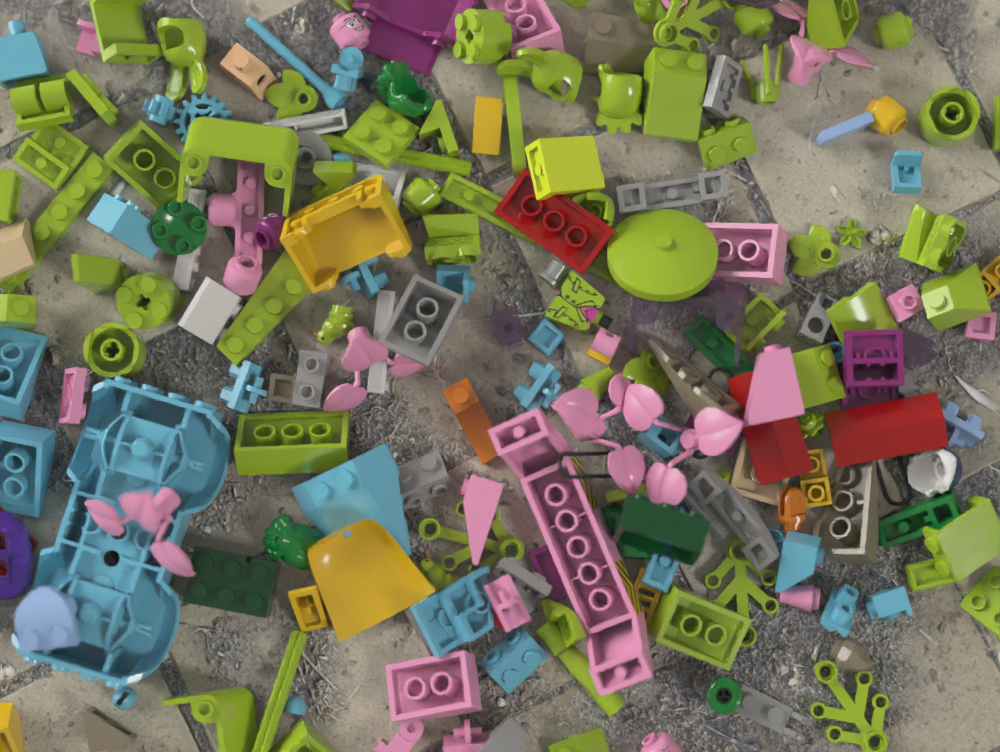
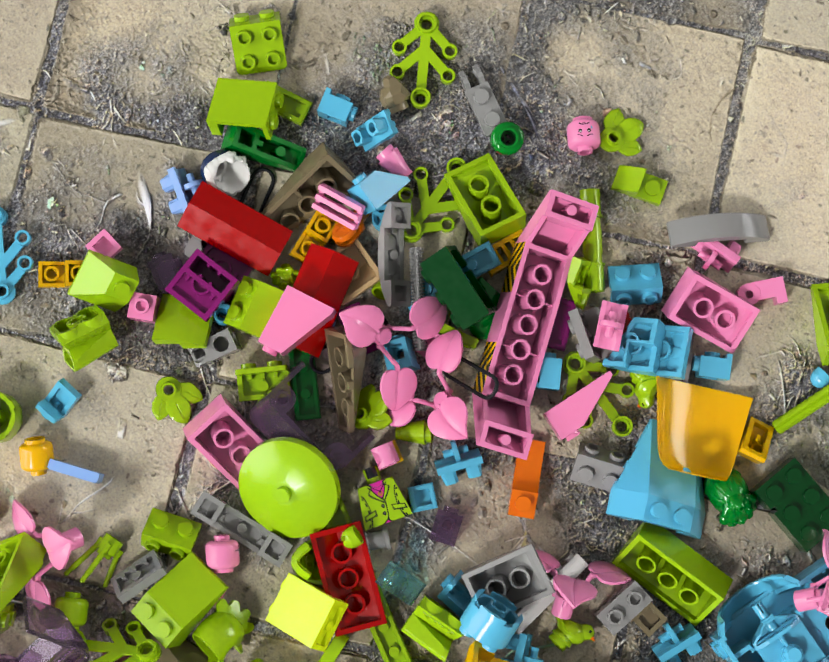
camera: 145 degrees left, 0 degrees up
lime plant [835,218,868,250] -> none
none -> bright pink head [205,534,240,573]
none -> bright pink tile [311,183,366,231]
none -> lime hinge [341,525,364,549]
none -> clear light blue slope [375,561,426,606]
none -> medium azure brick [459,589,523,653]
none -> medium azure brick [535,352,562,391]
none -> medium azure brick [691,352,733,382]

